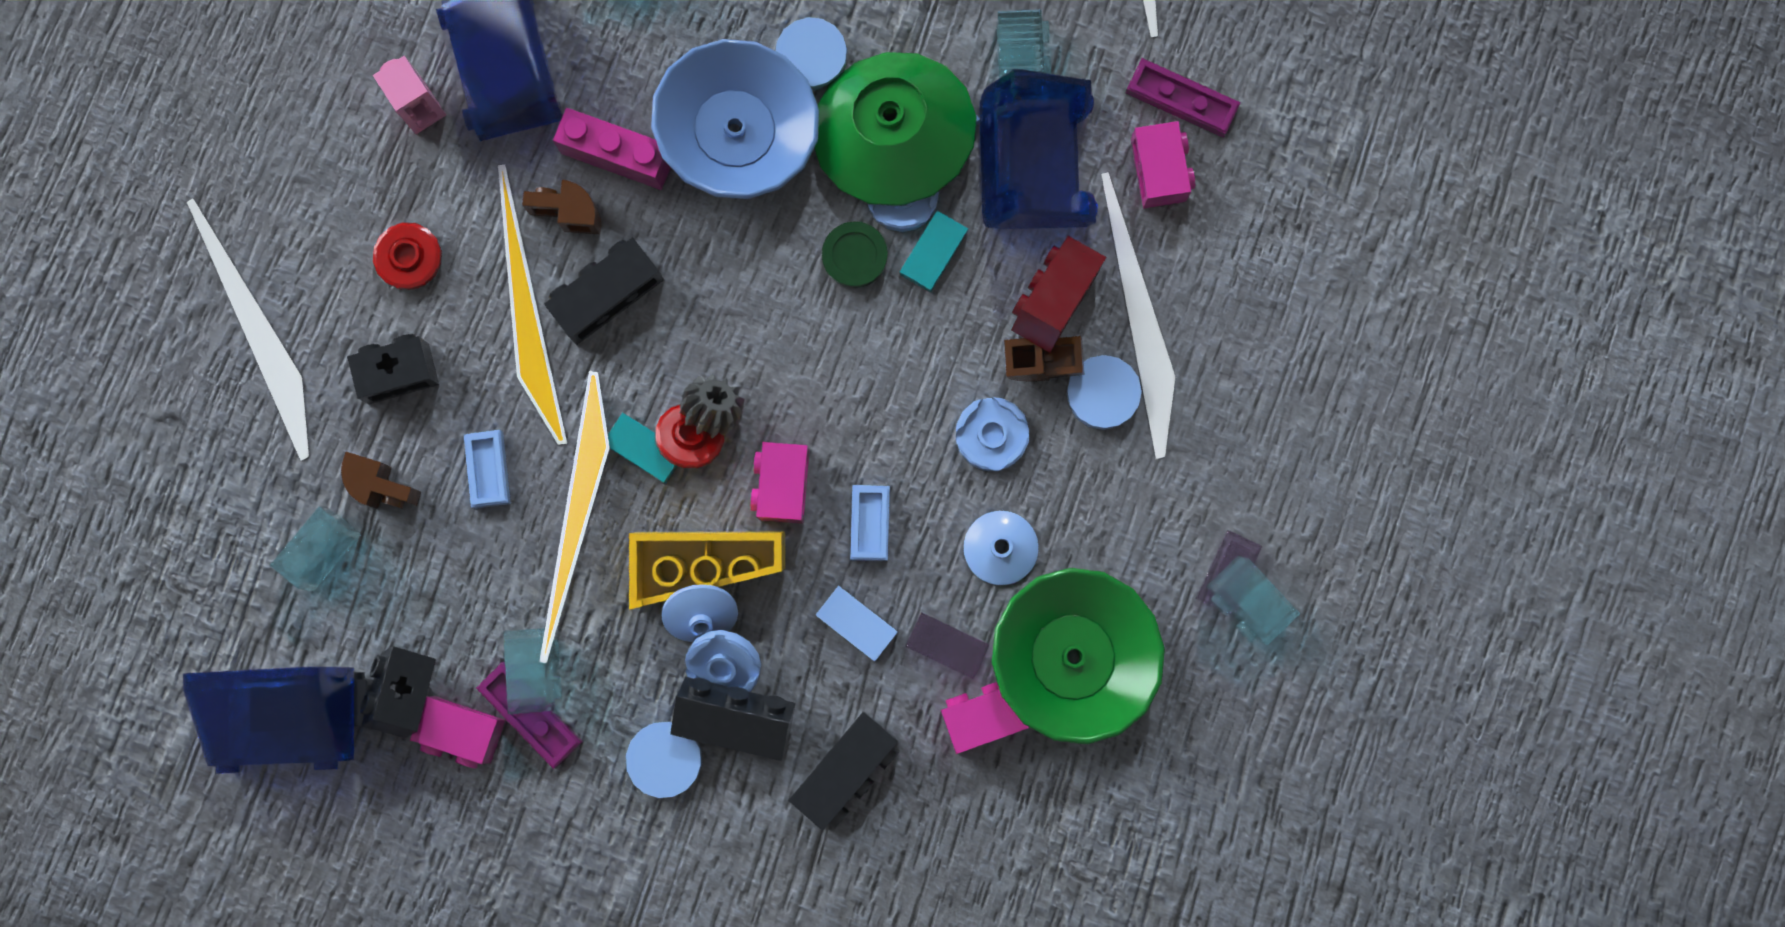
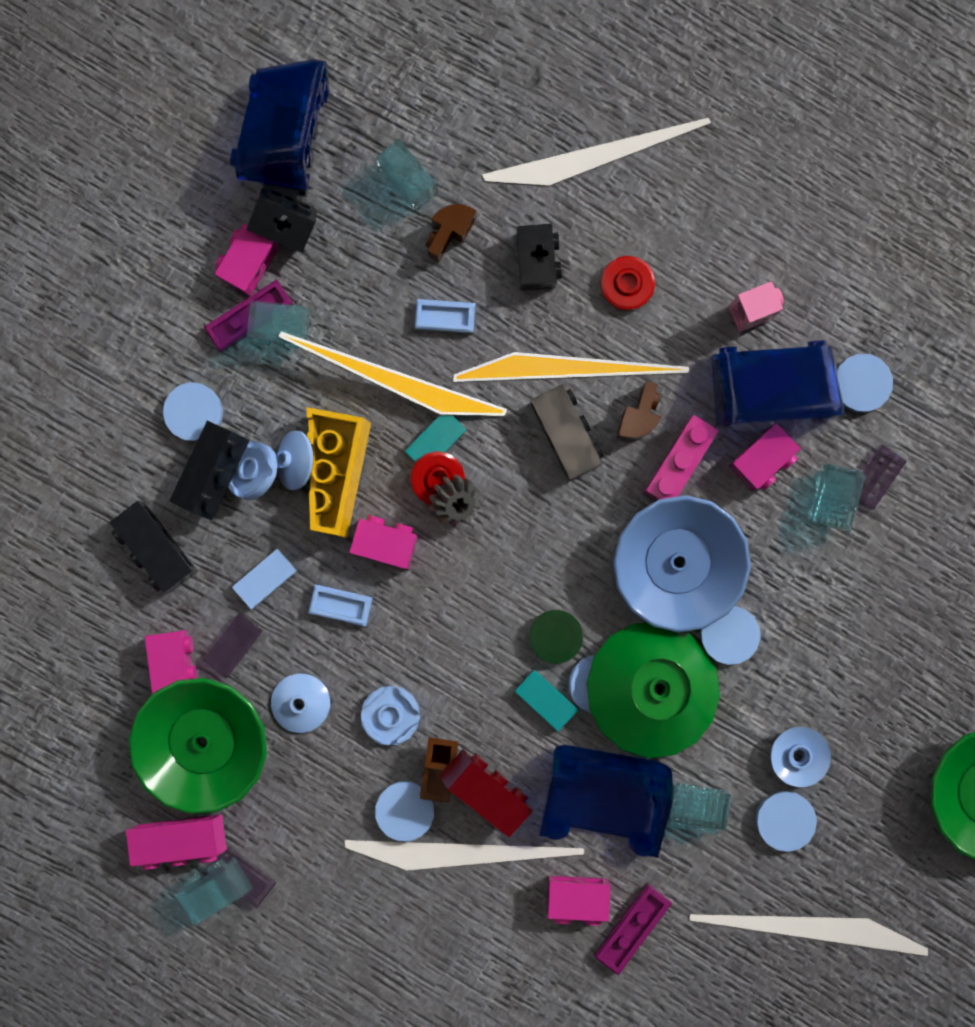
camera: 100 degrees right, 5 degrees up
none -> dark pink brick [126,814,227,870]
none -> dark pink brick [728,423,801,491]

